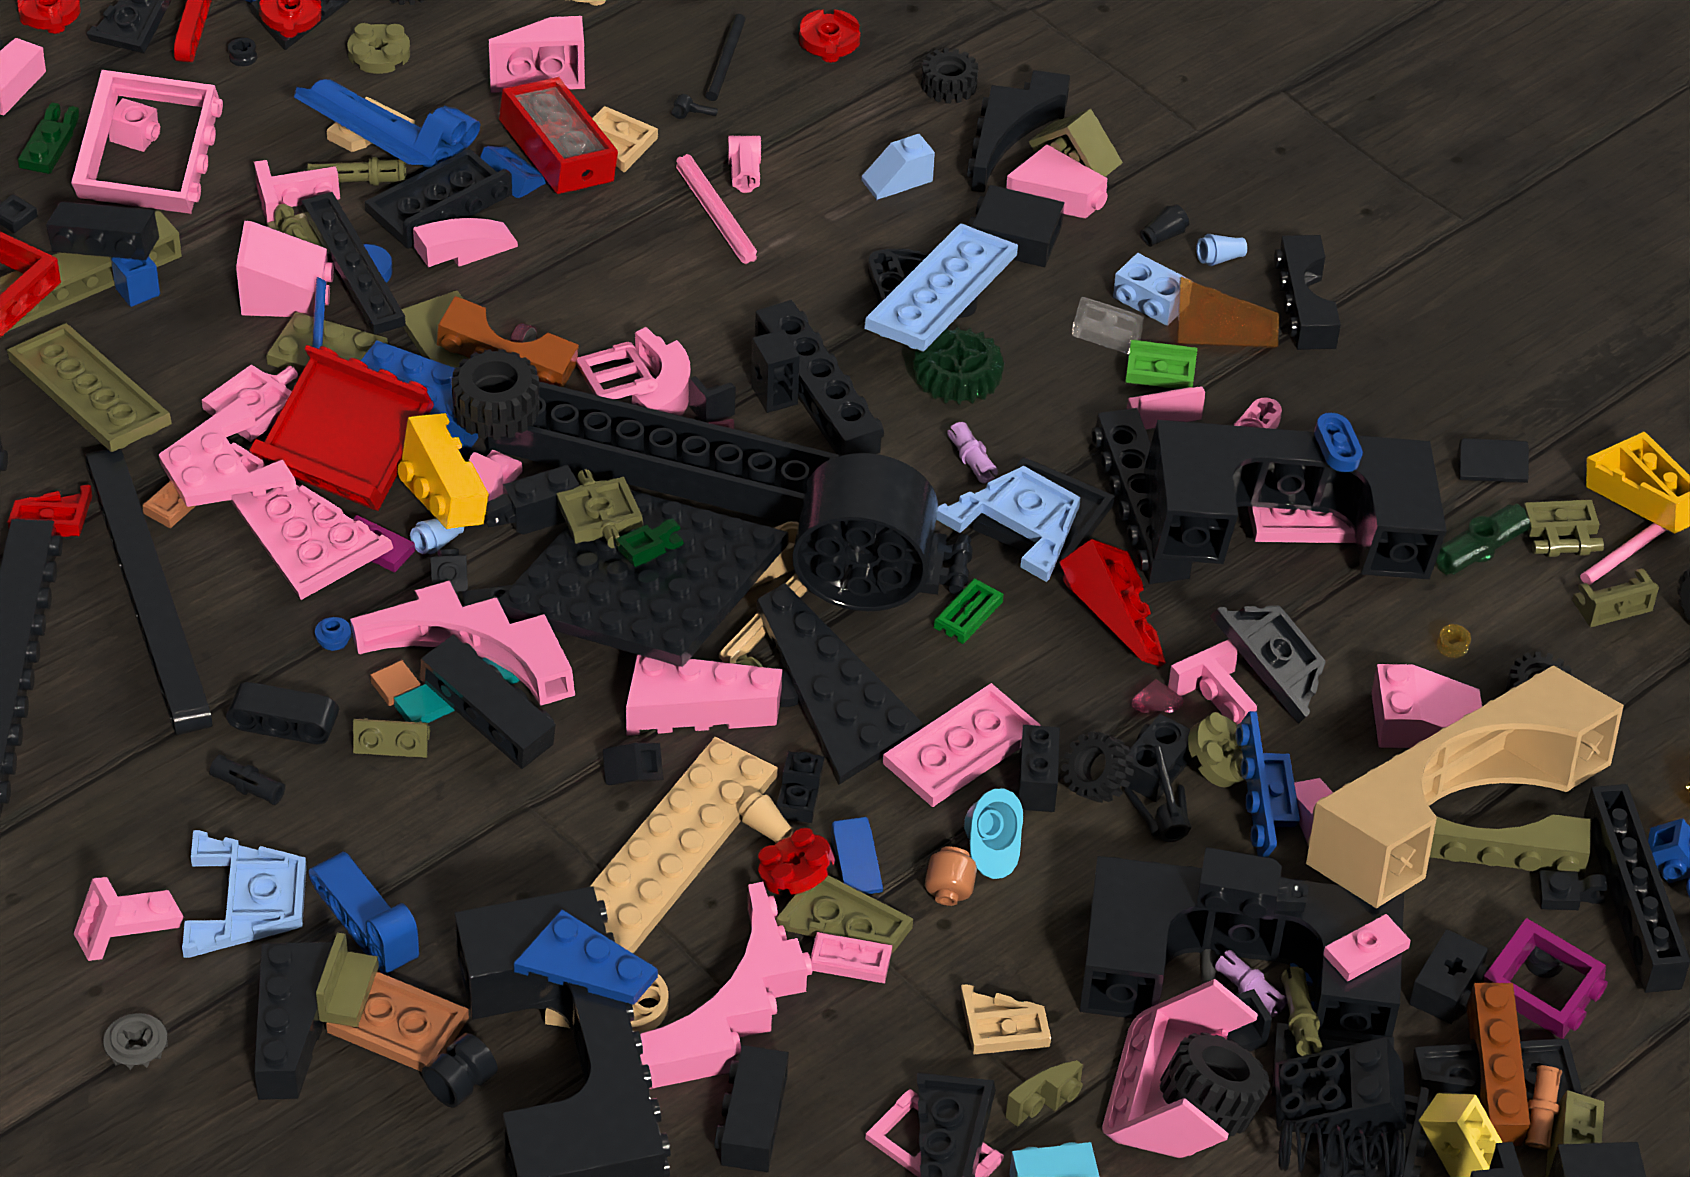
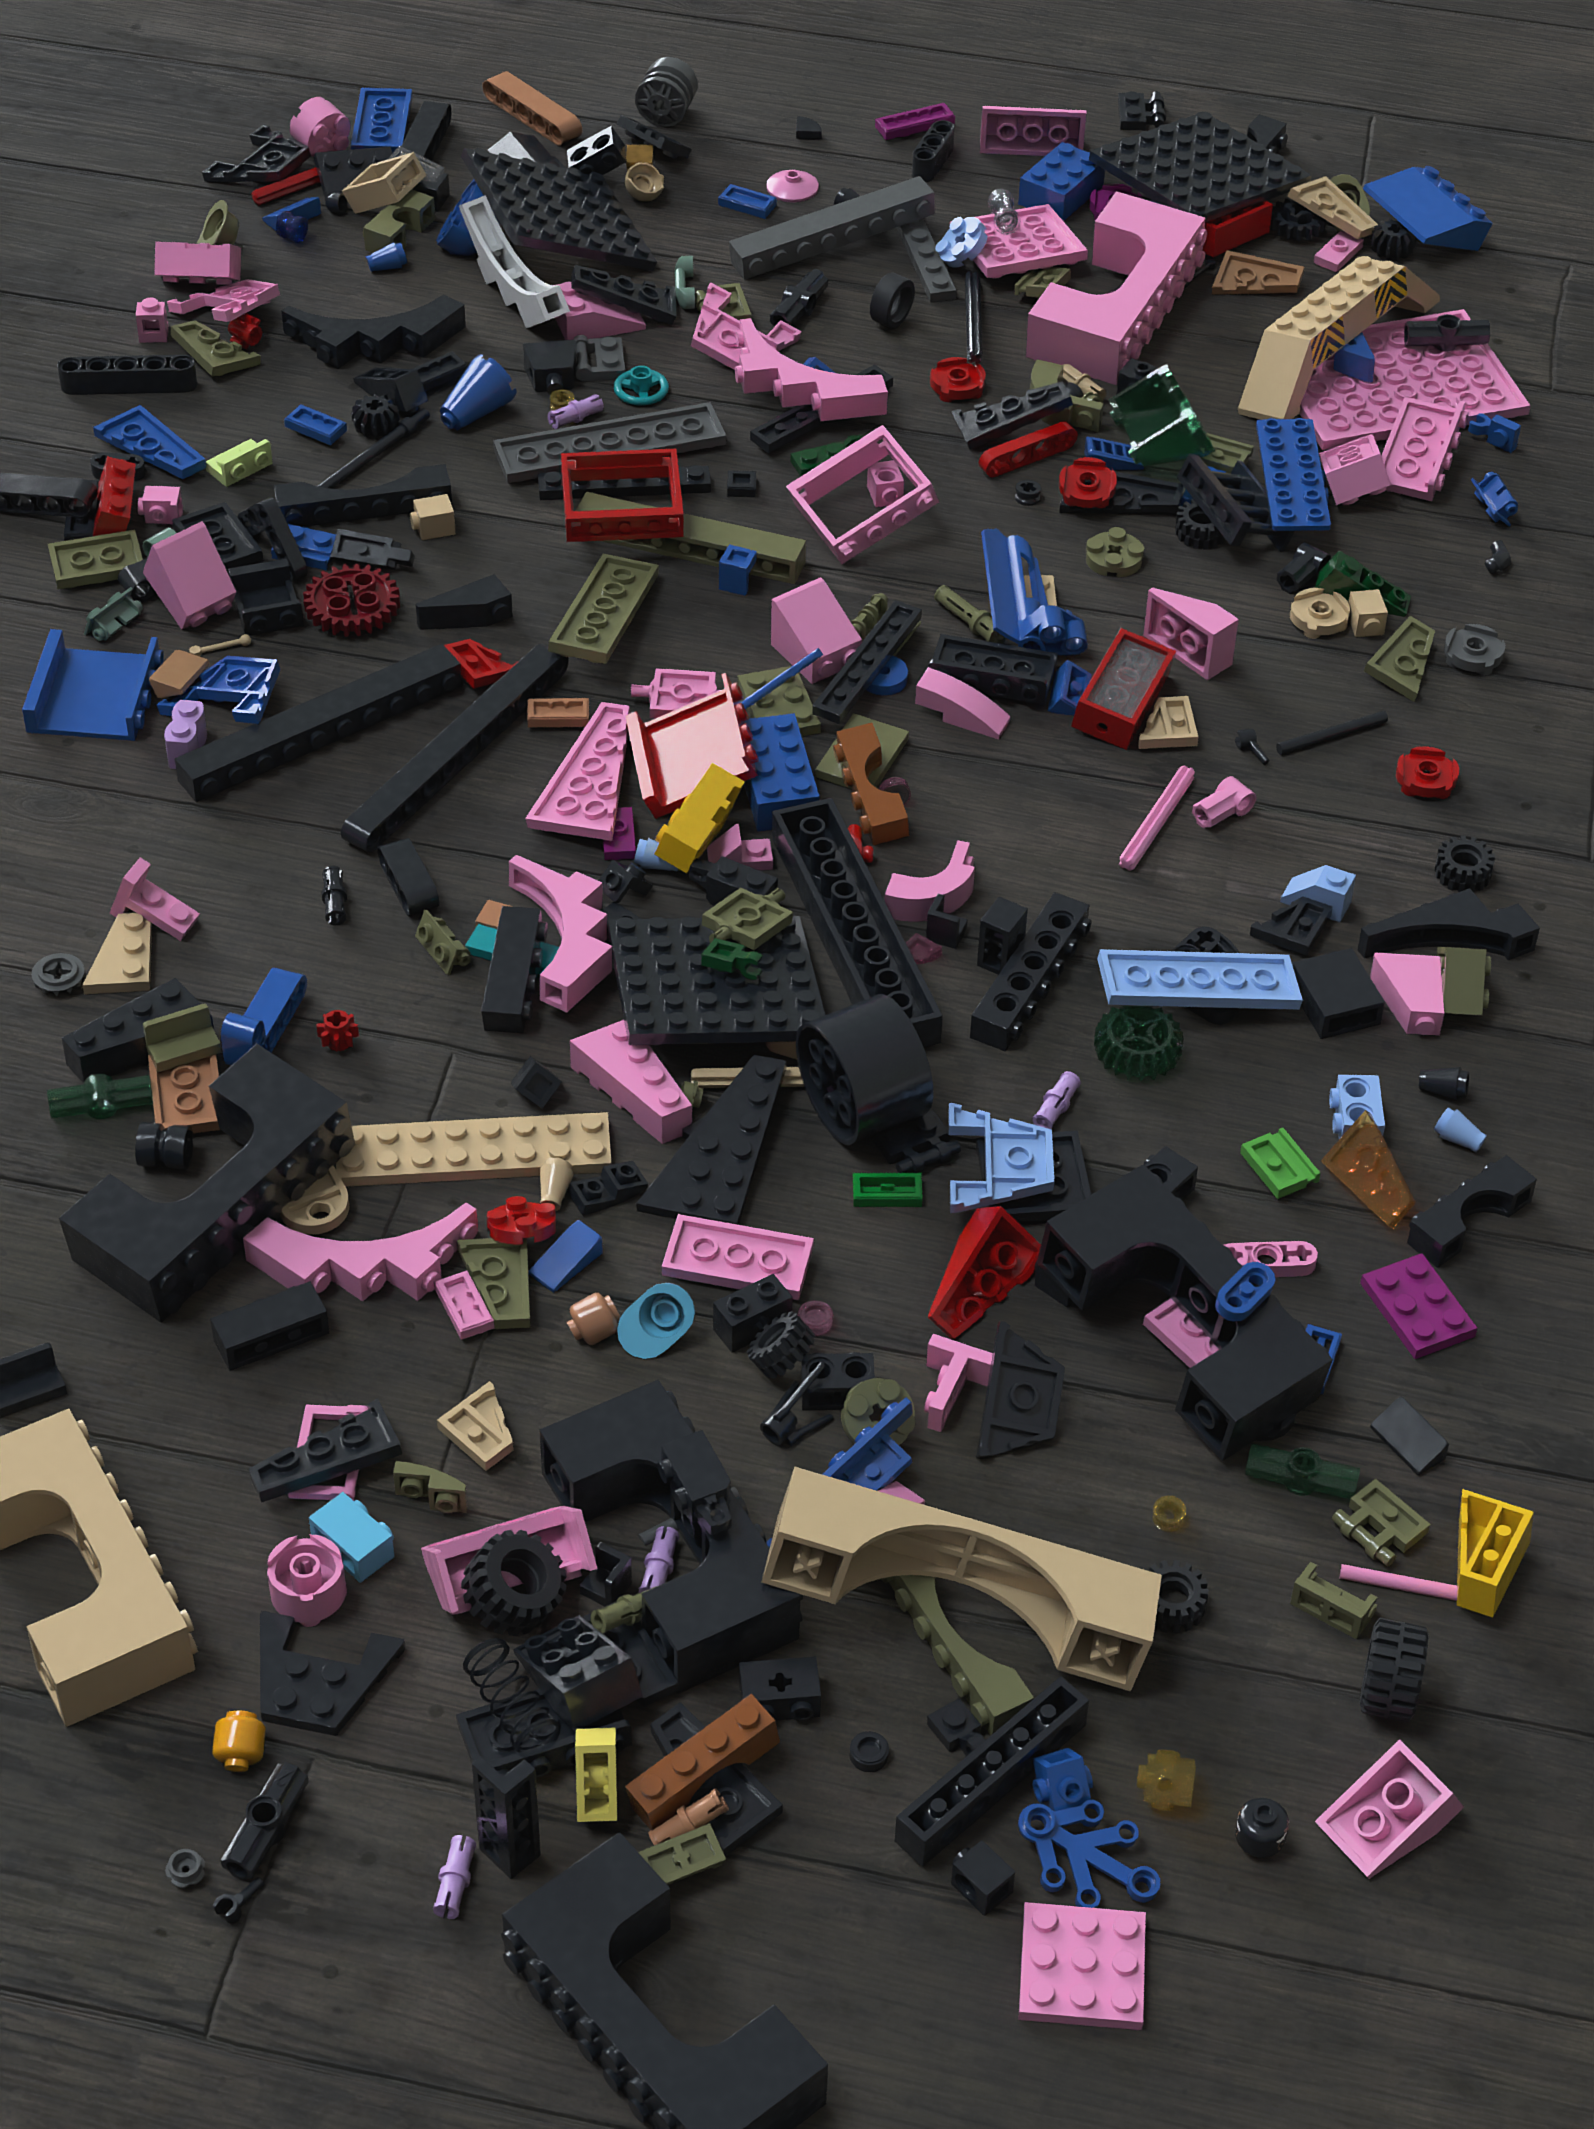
camera: 55 degrees right, 0 degrees up
black brick [46,202,159,260] -> none
bright pink wing [158,397,297,507] -> none
light blue wing [182,830,307,958] -> none
bright pink bracket [254,160,340,227] -> none
blue plate [315,617,351,651] -> none
black tyre [452,349,540,440] -> none
blue wing [514,910,658,1005] -> none
bright pink window [577,342,658,400] -> none
clear slope [1072,296,1144,354] -> none
bright pink panel [1127,387,1205,430] -> none
clear pink tile [1132,679,1184,713] -> none
bright pink plate [1323,914,1411,982] -> none
bright pink slope [1371,664,1482,748] -> none
magenta window [1484,918,1608,1039] -> none
none -> clear green piece [47,1074,153,1119]
none -> tan wing [82,913,152,994]
none -> red gear [316,1010,359,1051]
none -> clear pink tile [798,1300,833,1336]
none -> black wing [1250,896,1333,955]
none -> magenta plate [1360,1253,1477,1359]

